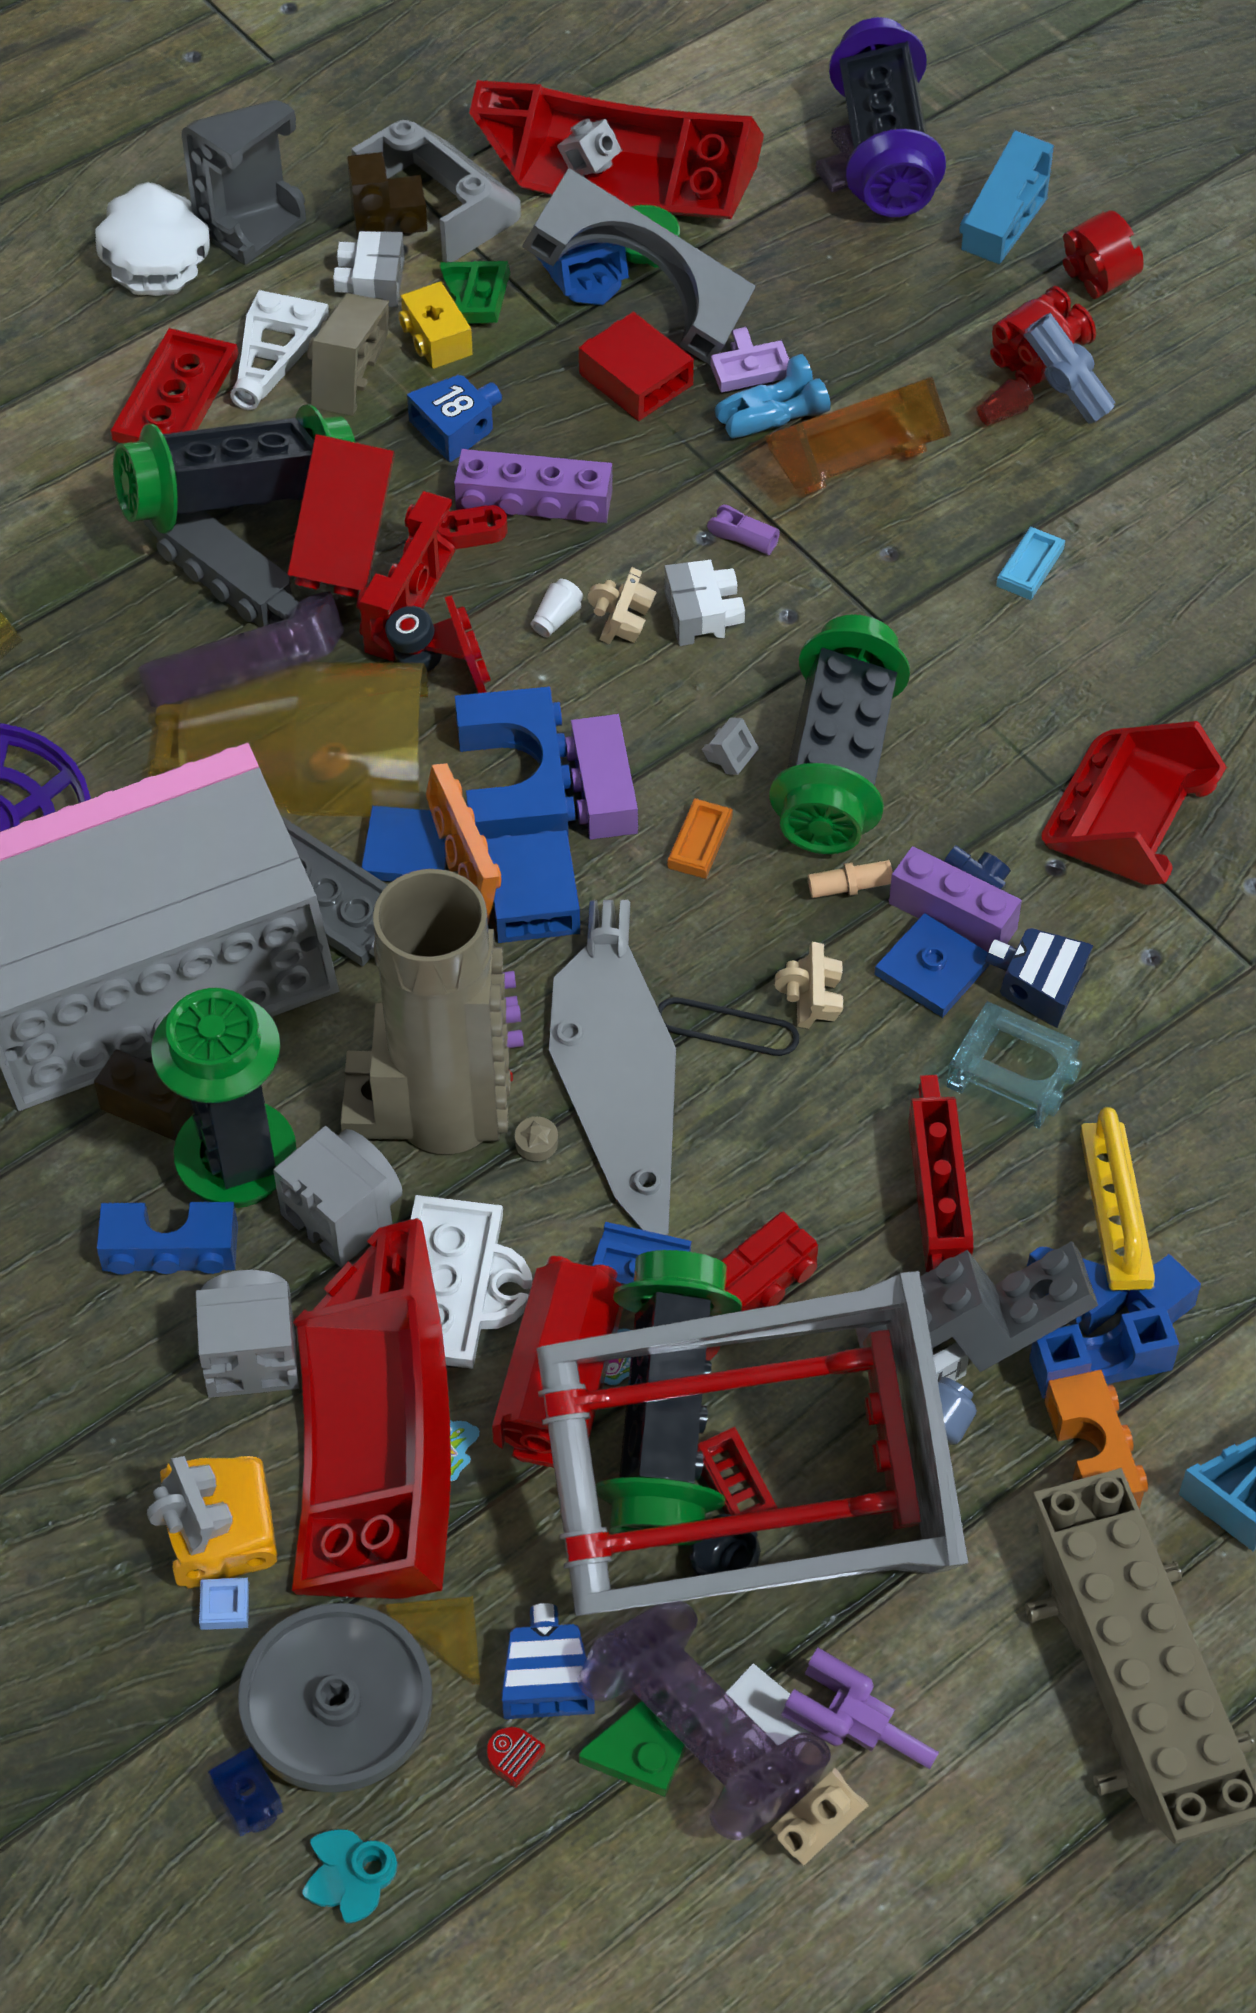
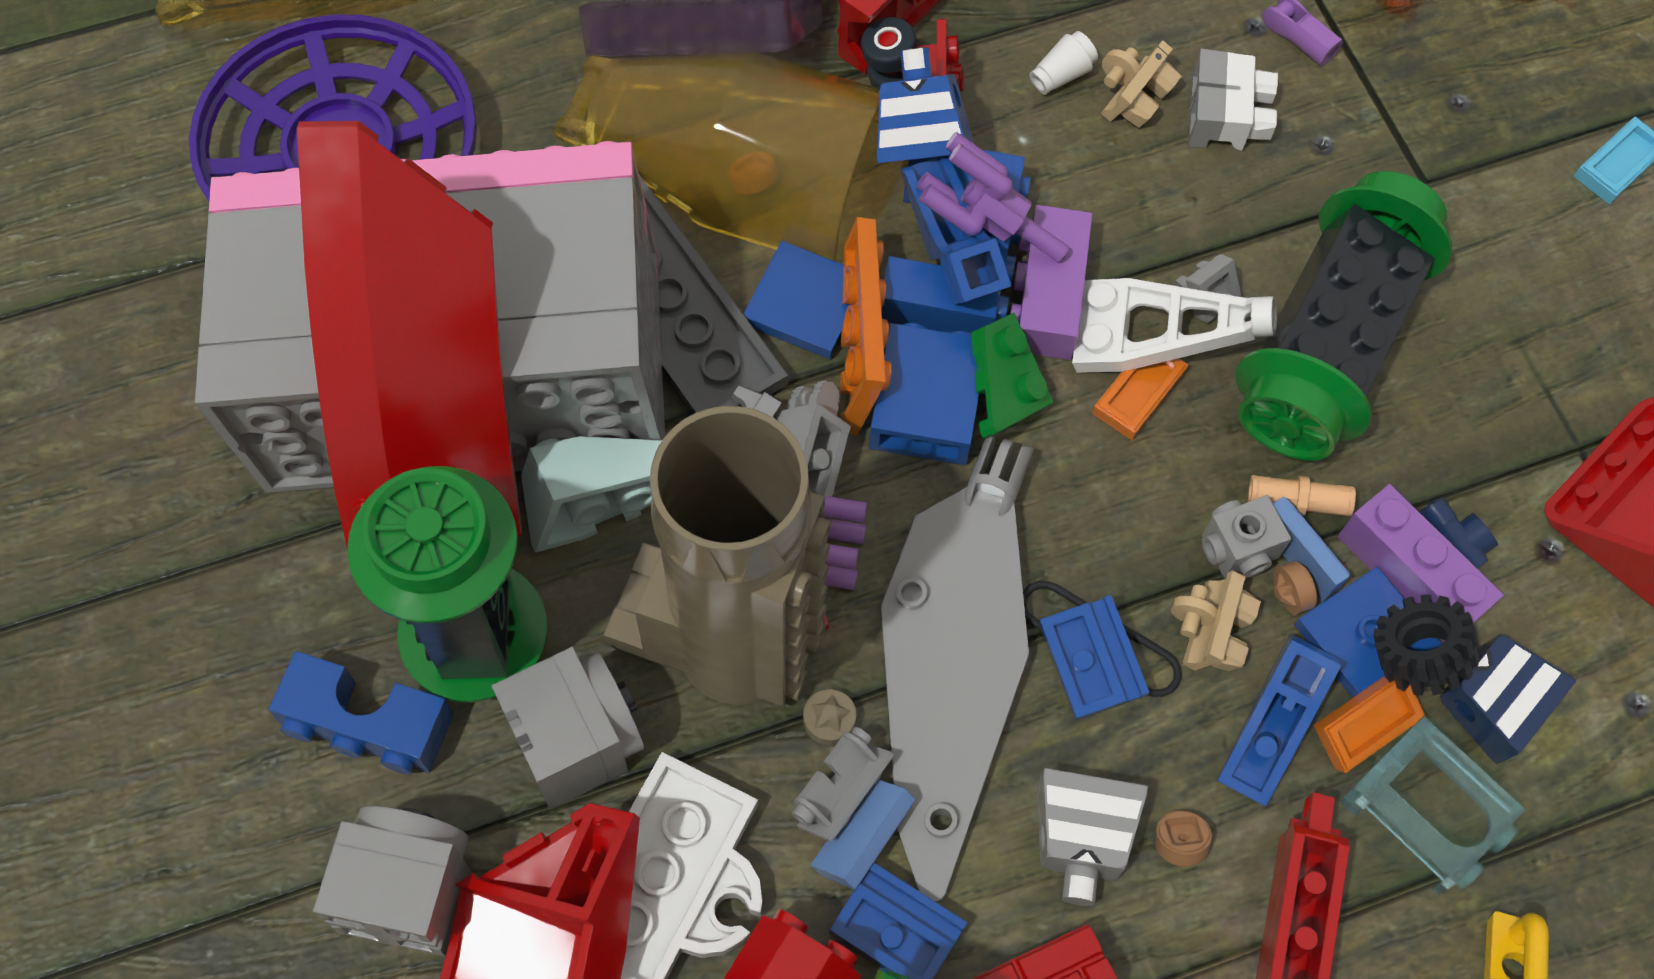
camera: 15 degrees right, 10 degrees up
none -> red slope [297,121,522,551]
none -> light aqua wedge [521,436,662,553]
none -> light grey hinge [791,727,894,842]
none -> medium blue tile [810,780,916,890]
none -> torso [877,47,974,163]
none -> blue arch [900,155,1011,304]
none -> medium lavender plant [916,132,1069,262]
none -> green wing [971,313,1054,438]
none -> light grey torso [1037,768,1148,906]
none -> blue plate [1039,595,1150,721]
none -> white plate [1072,278,1277,373]
none -> medium nougat tile [1155,811,1212,866]
none -> light grey brick [1202,495,1291,579]
none -> blue slope [1217,634,1342,807]
none -> medium blue tile [1273,496,1350,603]
none -> medium nougat tile [1273,561,1317,615]
none -> orange tile [1313,676,1426,773]
none -> black tyre [1373,594,1480,696]

